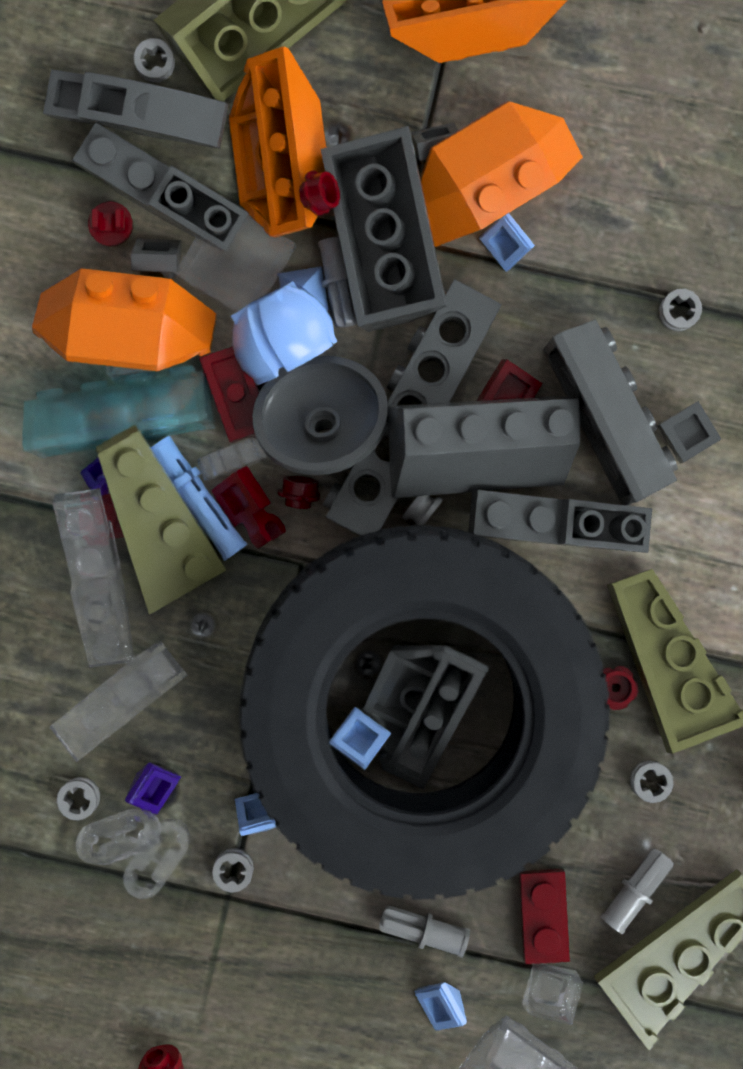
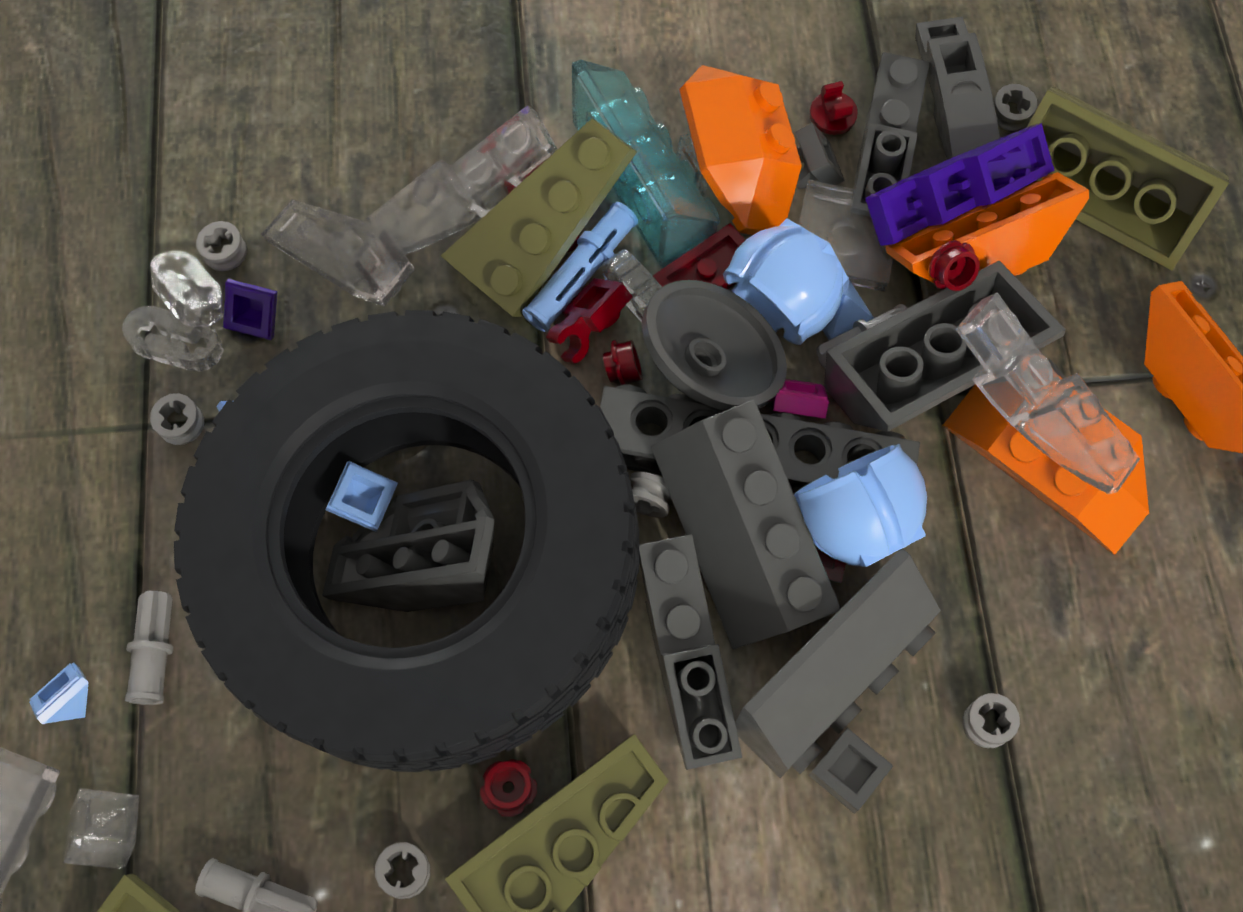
camera: 75 degrees right, 20 degrees down
light blue slope [479,213,535,272] -> none
dark red plate [519,869,570,964] -> none
none -> dark pink tile [771,379,829,419]
none -> light blue piece [794,444,927,567]
none -> dark purple slope [865,123,1055,246]
none -> clear slope [955,292,1140,495]

